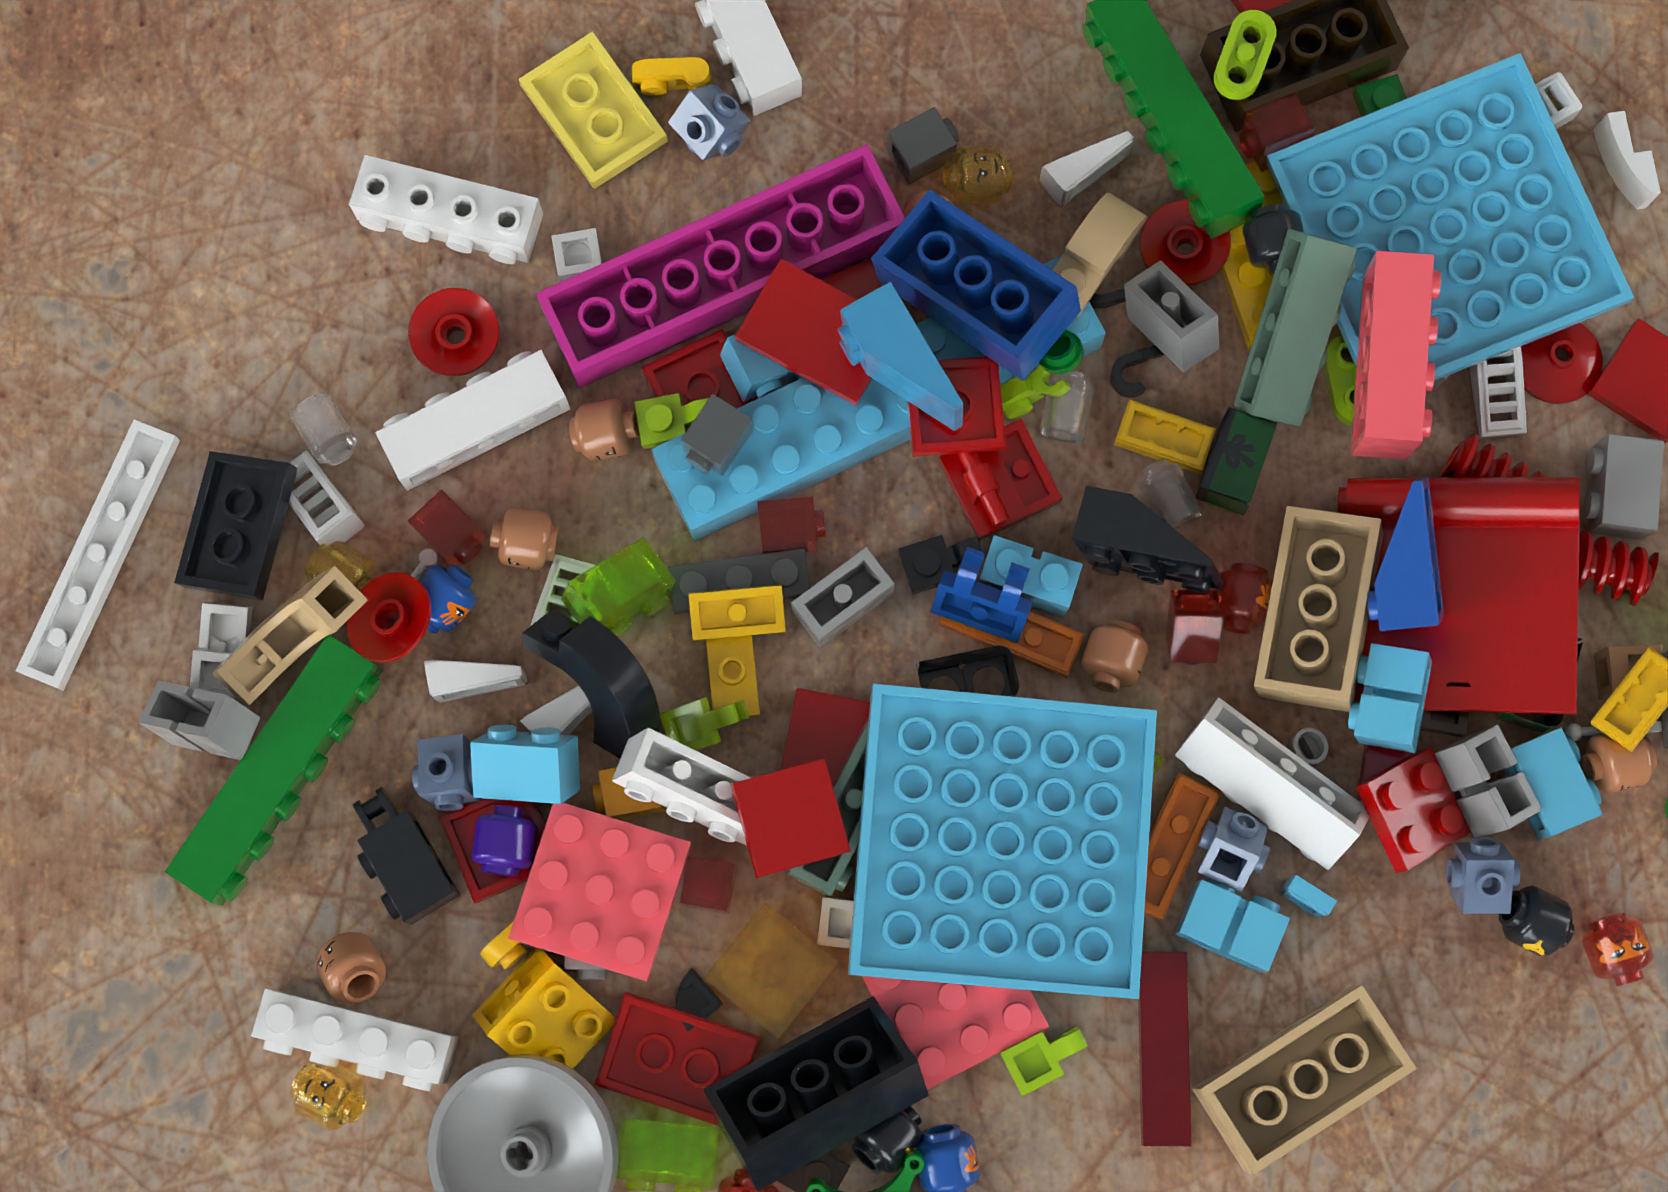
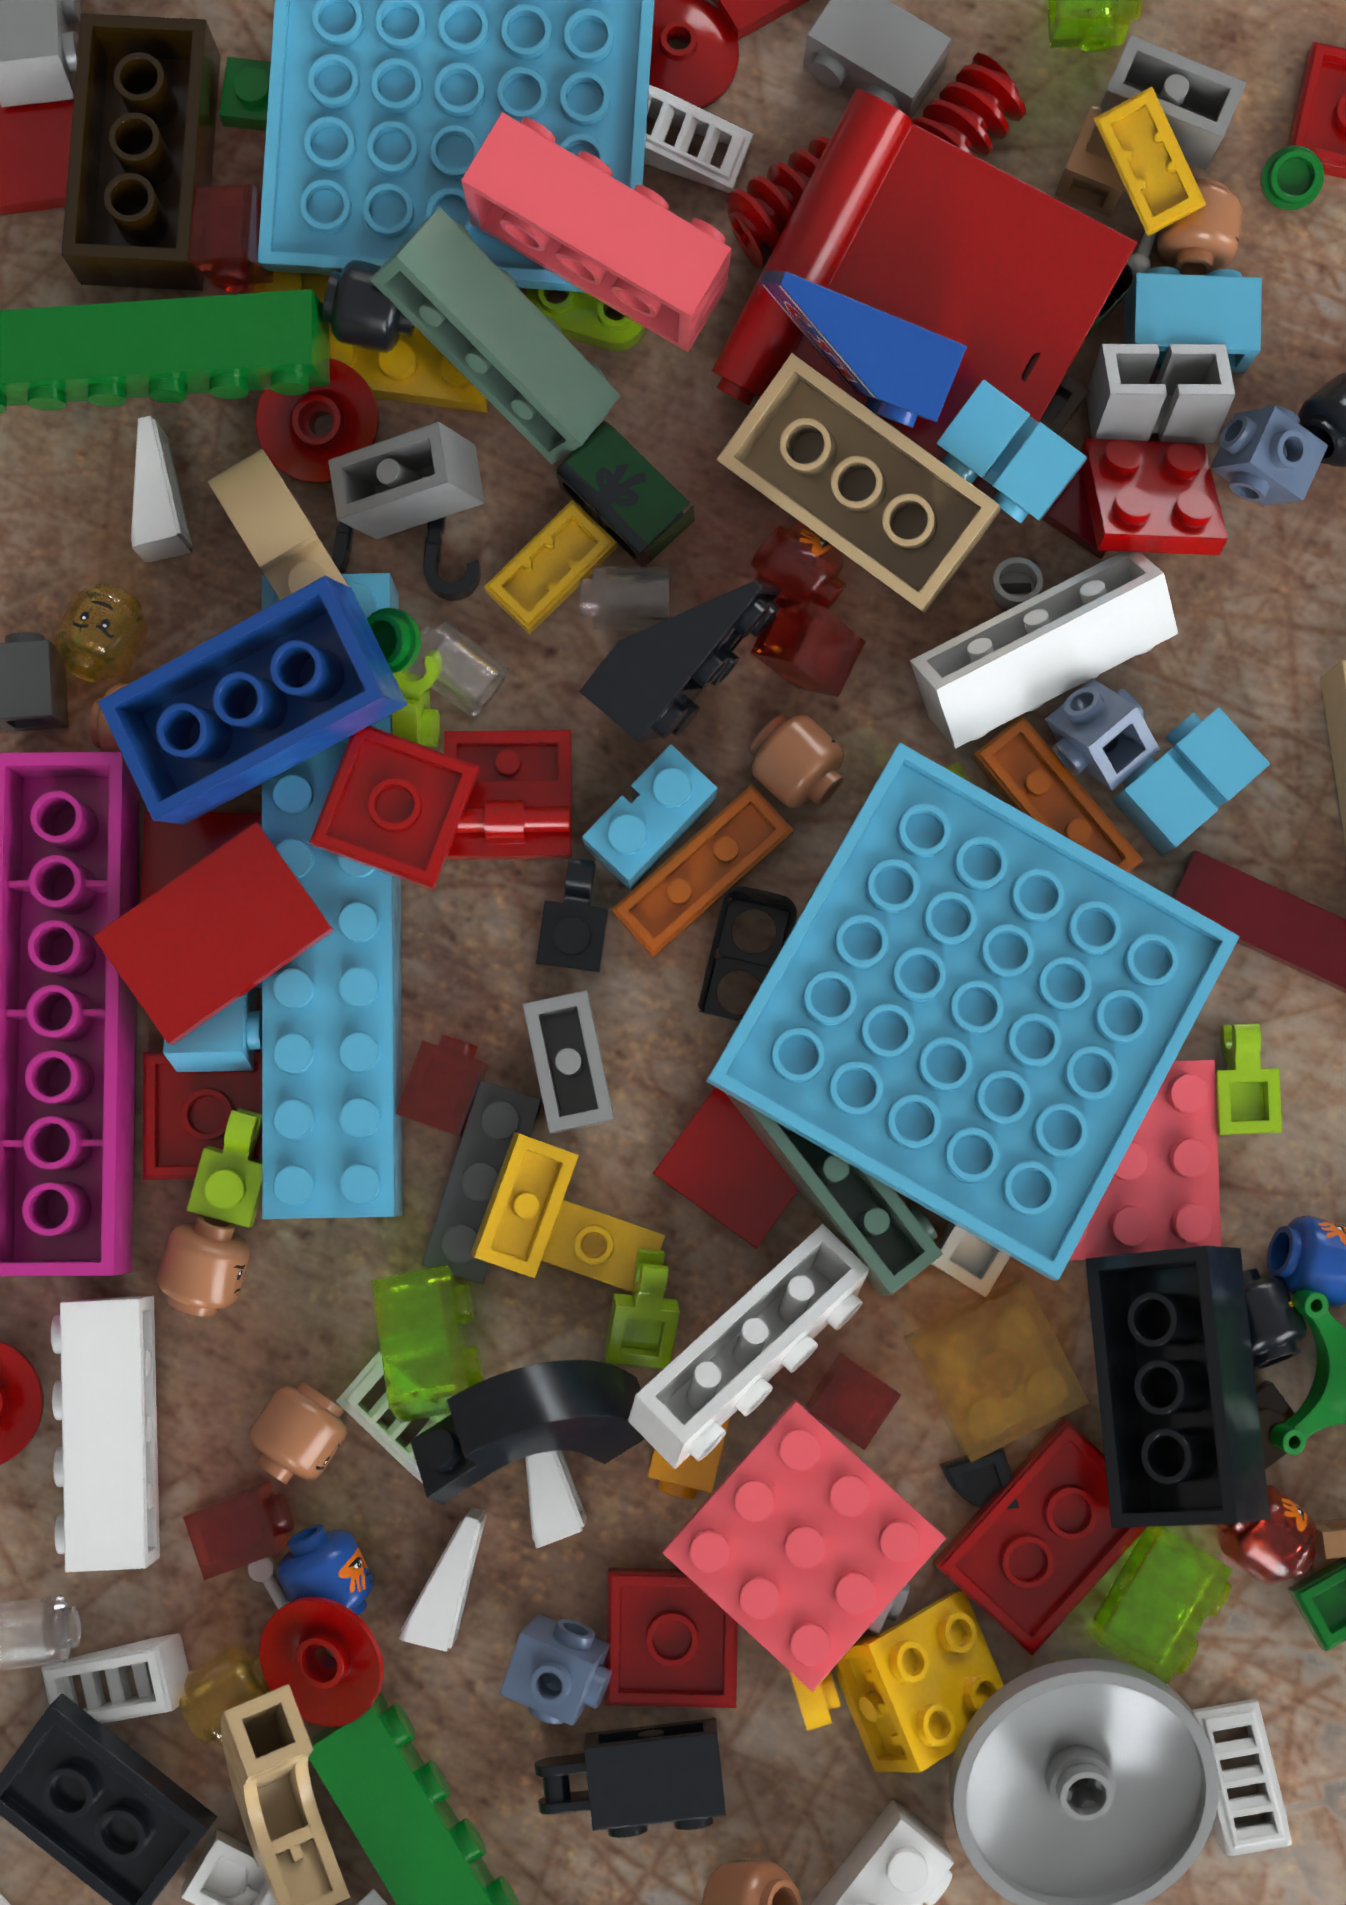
camera: 65 degrees left, 5 degrees up
medium azure piece [470,725,580,804] -> none
dark purple head [471,805,538,877] -> none
dark grey brick [681,394,753,476] -> none
red tile [730,758,851,878] -> none
dark azure slope [838,282,963,431] -> none
blue plate [930,547,1033,643] -> none
lime plate [1214,10,1276,100] -> none
medium azure tile [1279,875,1337,918] -> none

